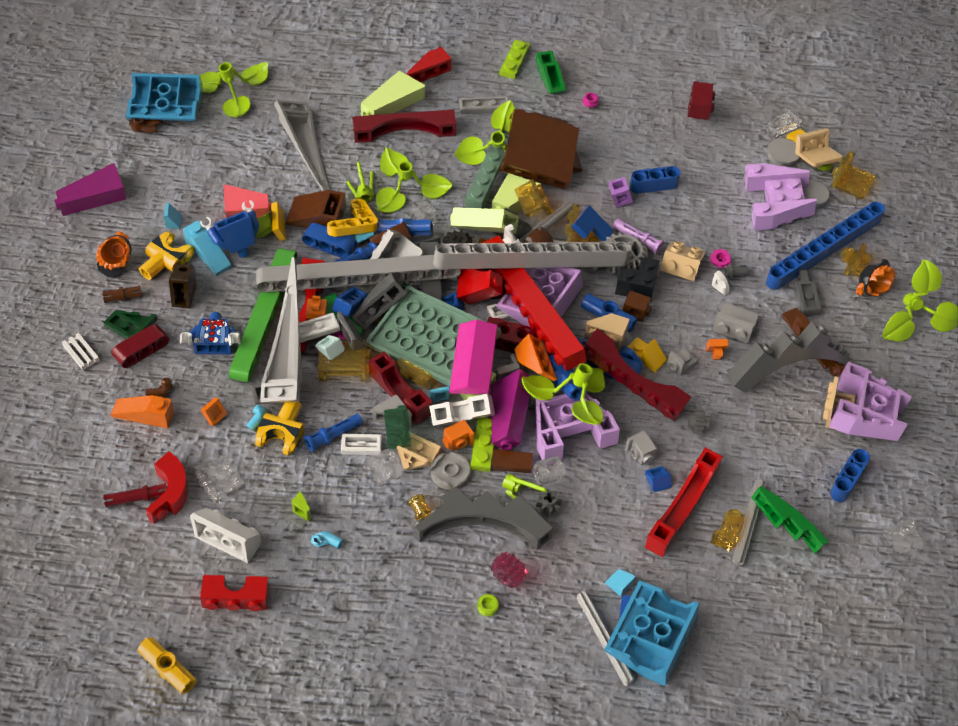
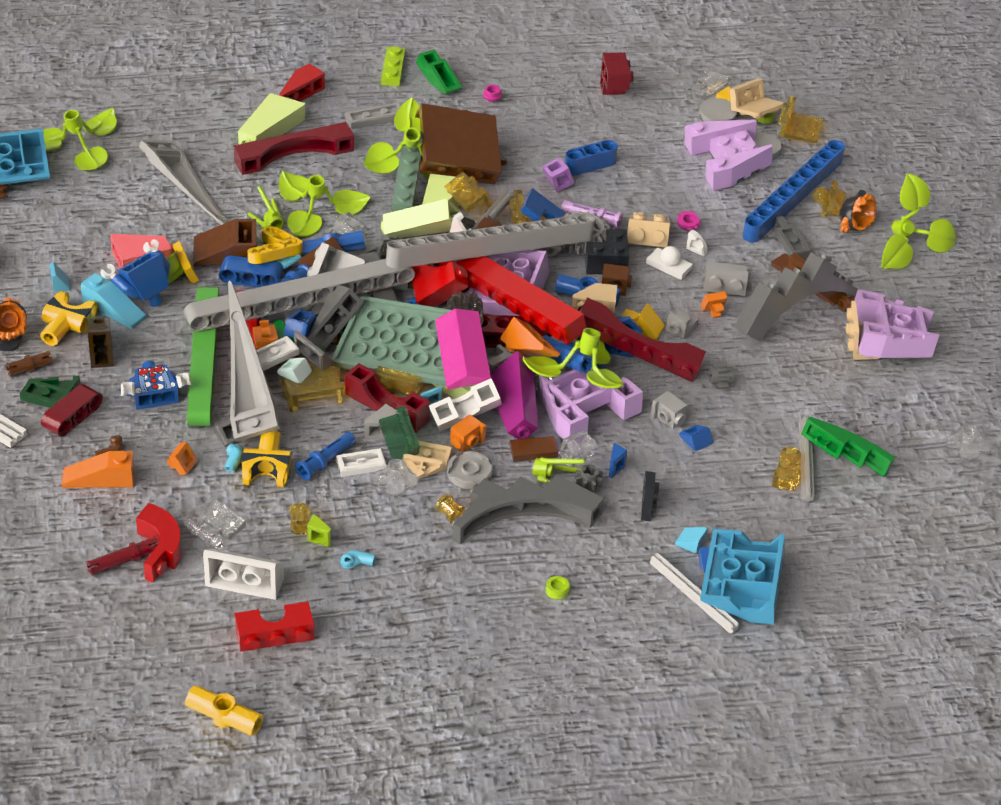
camera: 15 degrees left, 10 degrees down
lime plate [470,417,494,472] -> none
clear pink gear [490,552,528,588] -> none
red arch [645,447,723,557] -> none
dark grey pin [724,264,748,279] -> none
blue beam [830,449,870,502] -> none
none -> clear yellow bush [289,503,310,535]
none -> clear smoke gear [447,290,483,315]
none -> blue slope [608,443,627,478]
none -> black plate [641,471,659,521]
none -> white tile [646,246,693,280]

